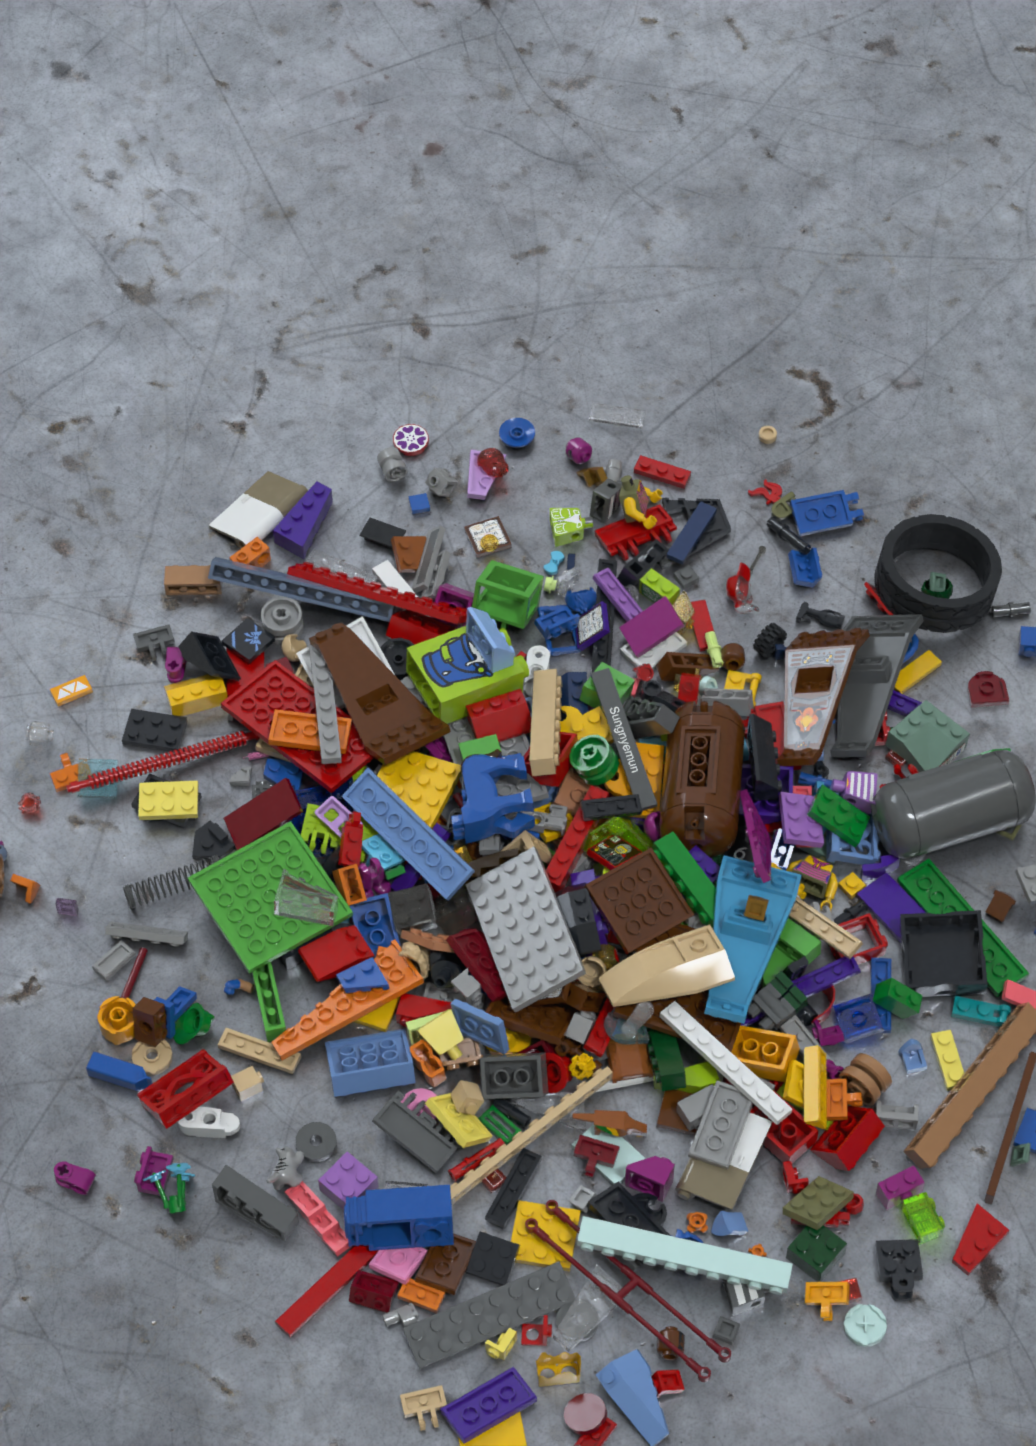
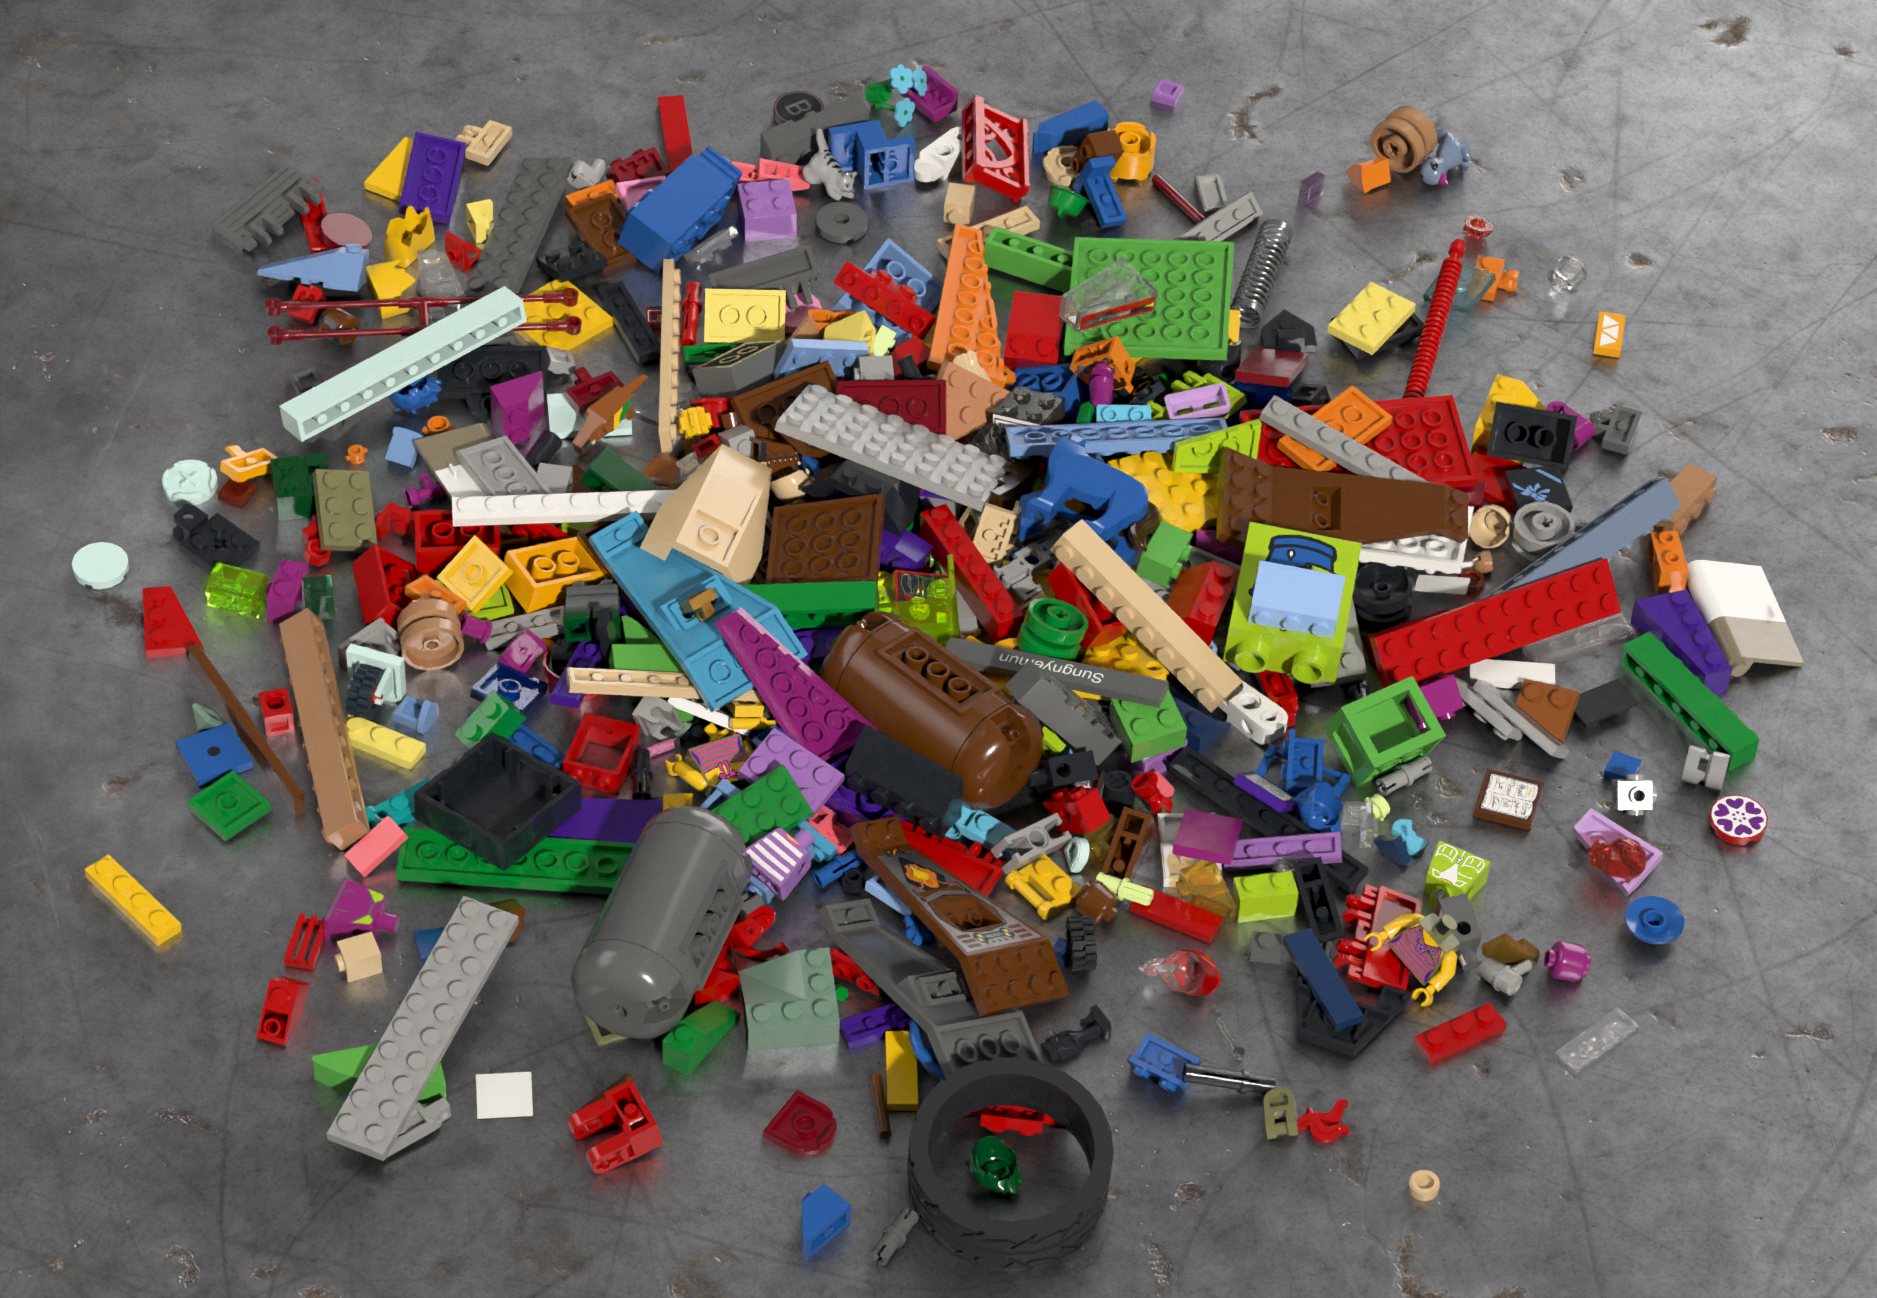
camera: 125 degrees right, 10 degrees down
magenta piece [54,1161,96,1195] -> none
black plate [122,709,188,752] -> none
blue wing [336,957,390,993] -> none
red hinge [338,811,363,867] -> none
tan brick [450,1080,484,1115] -> none
clear yellow plate [480,534,499,552] -> none
black tile [580,794,642,821] -> none
blue tile [790,490,864,536] -> none
yellow slope [804,1045,827,1129] -> none
sand green slope [929,572,946,592] -> none
none -> light aqua tile [72,542,129,590]
none -> red brick [258,688,295,737]
none -> clear green brick [303,575,335,620]
none -> plate [345,643,407,720]
none -> yellow piece [365,259,417,319]
none -> magenta piece [404,472,447,509]
none -> black piece [525,431,562,473]
none -> black tile [773,91,824,125]
none -> blue bracket [828,120,915,190]
none -> red bracket [834,261,936,340]
none -> reddish brown piece [869,1073,892,1138]
none -> medium lavender tile [1151,79,1184,108]
none -> lime wing [1172,419,1262,473]
none -> green brick [1620,631,1760,772]

